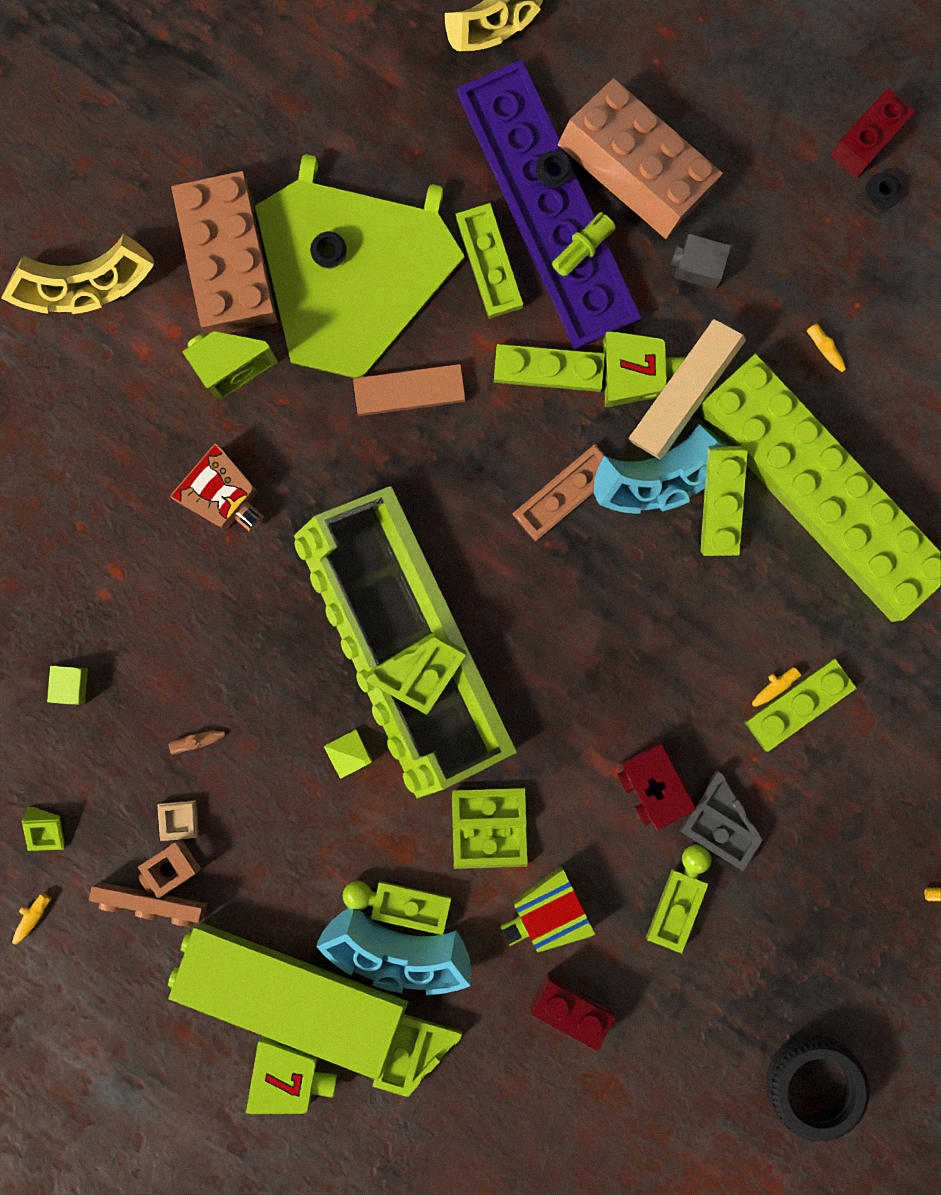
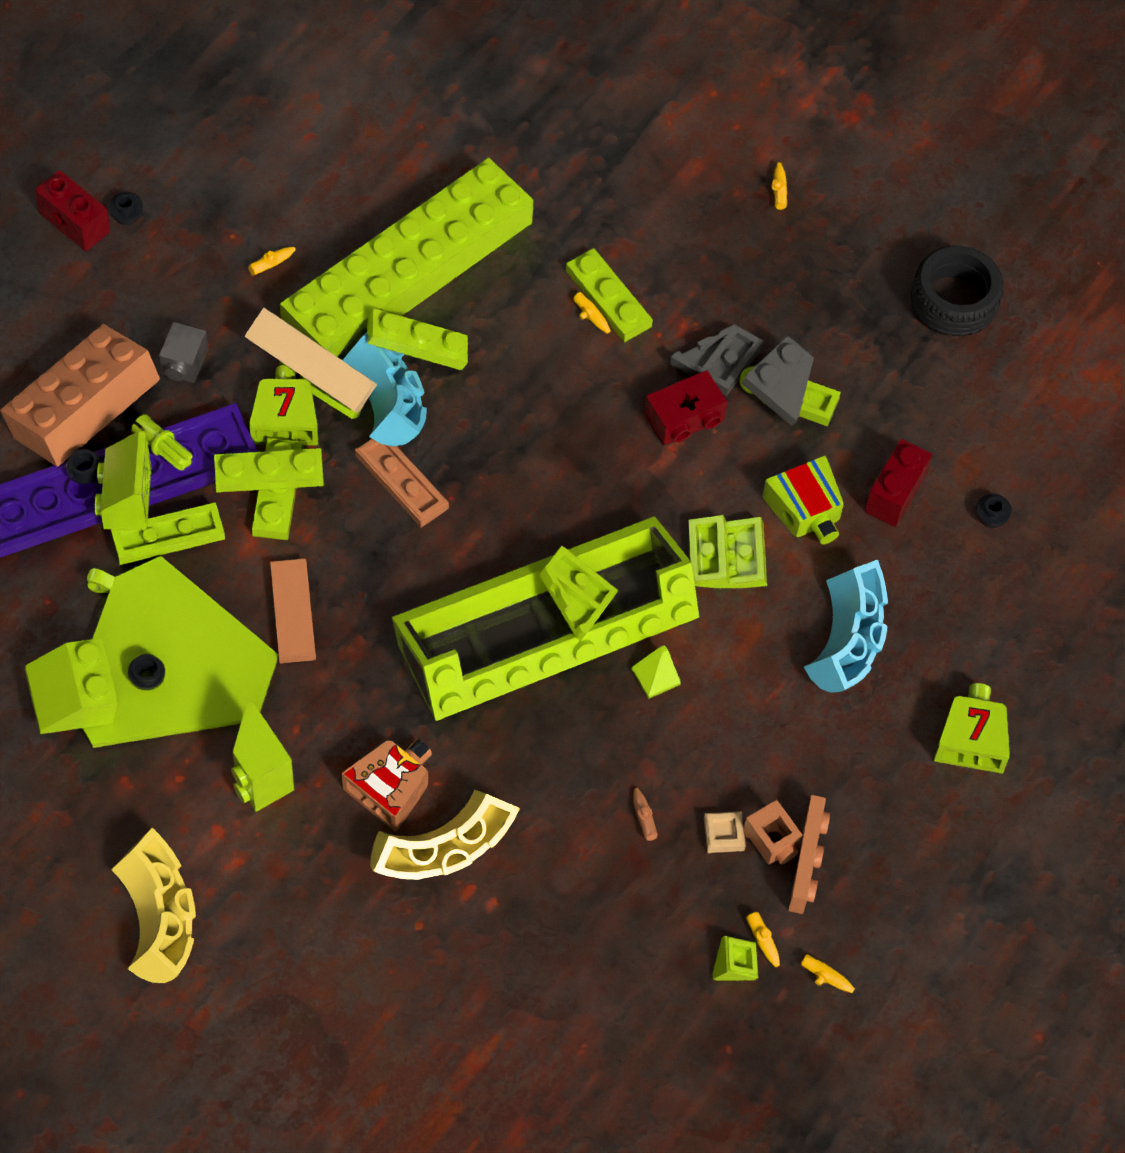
camera: 90 degrees left, 25 degrees down
lime slope [47,666,88,705] -> none
lime brick [168,923,408,1080] -> none
nougat brick [171,171,278,335] -> none
lime plate [343,881,451,935] -> none
lime wing [372,1014,462,1097] -> none
none -> lime slope [25,638,119,734]
none -> lime slope [95,431,152,530]
none -> lime plate [214,448,324,493]
none -> light yellow brick [370,790,520,879]
none -> dark grey wing [742,336,814,426]
none -> yellow helmet [746,912,780,968]
none -> black plate [976,494,1012,528]

